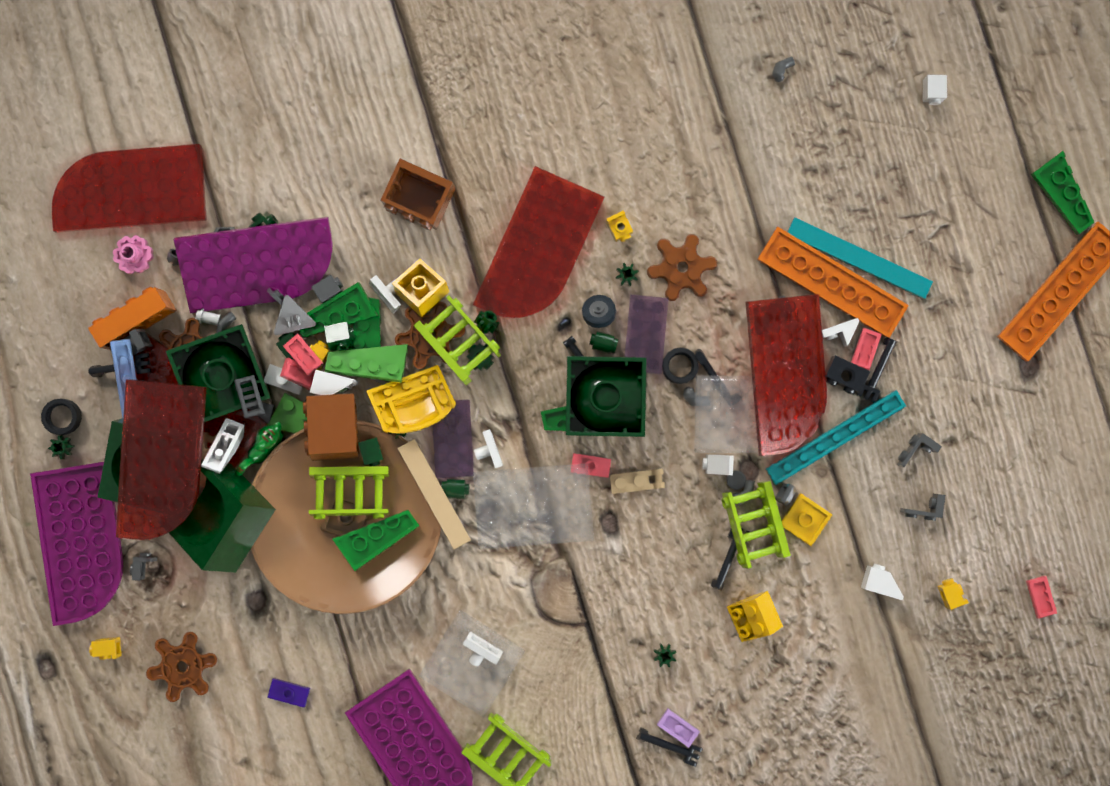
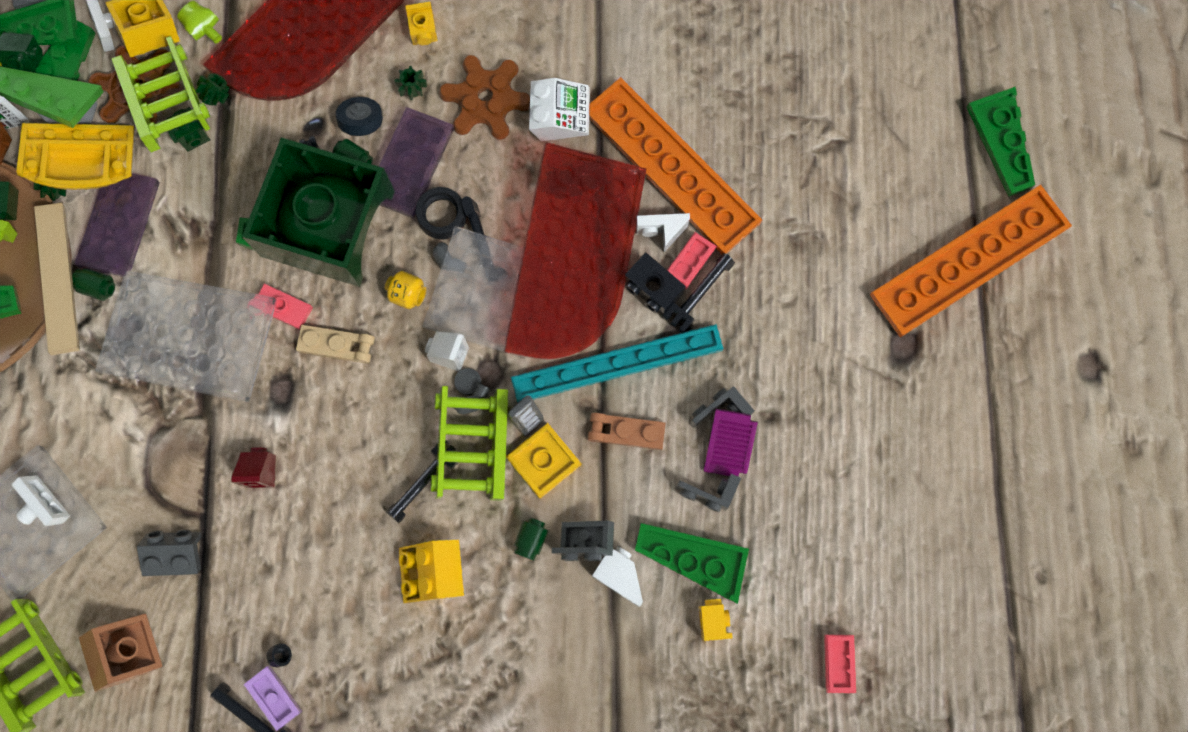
camera: 15 degrees right, 10 degrees down
white tile [474,429,503,468] -> none
dark green gear [653,643,676,667] -> none
teal tile [787,217,933,299] -> none
none -> nougat slope [79,613,163,692]
none -> dark grey bracket [137,530,201,576]
none -> lime piece [177,1,222,44]
none -> dark red slope [231,447,276,488]
none -> black hinge [266,643,292,668]
none -> yellow head [385,271,426,310]
none -> dark green brick [514,518,549,561]
none -> white slope [529,78,590,141]
none -> dark grey bracket [552,521,614,561]
none -> nougat plate [587,413,666,451]
none -> green wing [634,523,749,604]
none -> magenta window [704,409,758,477]

